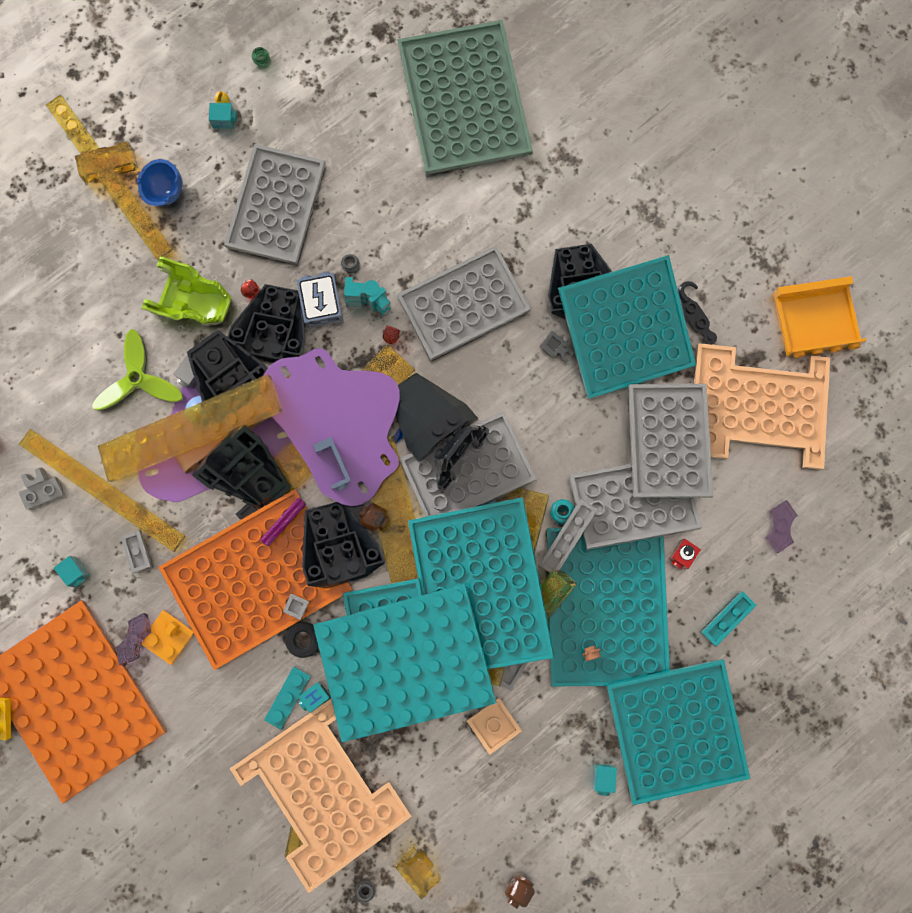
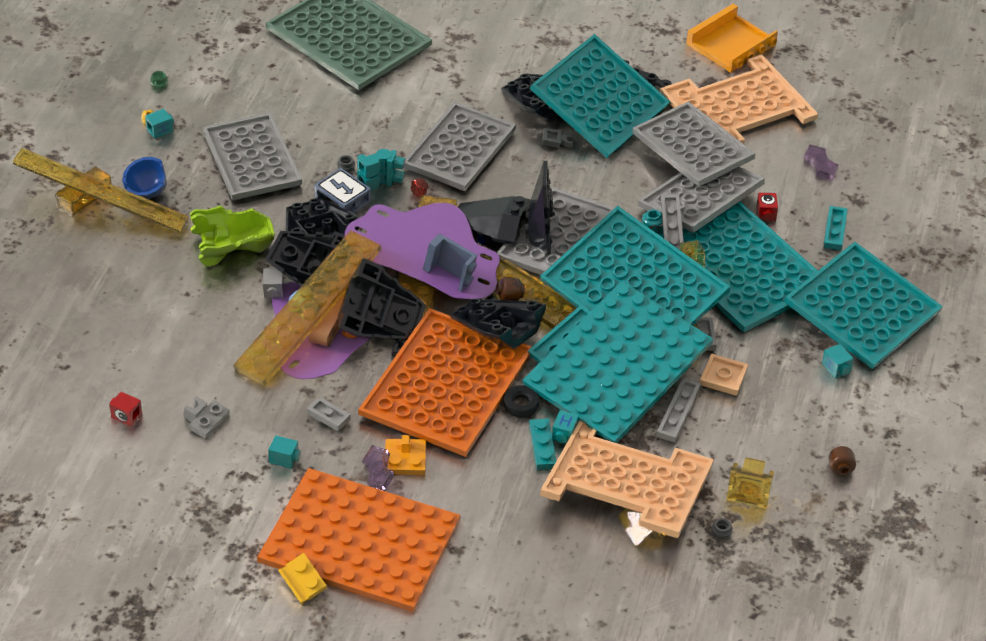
camera: 35 degrees left, 35 degrees down
clear yellow plate [19,429,186,552] -> none
lime piece [93,329,183,411] -> none
clear red plate [241,278,260,298] -> none
magenta axle [261,498,306,546] -> none
light grey plate [283,594,310,620] -> none
nougat plate [582,646,601,661] -> none
none -> light grey plate [656,378,701,443]

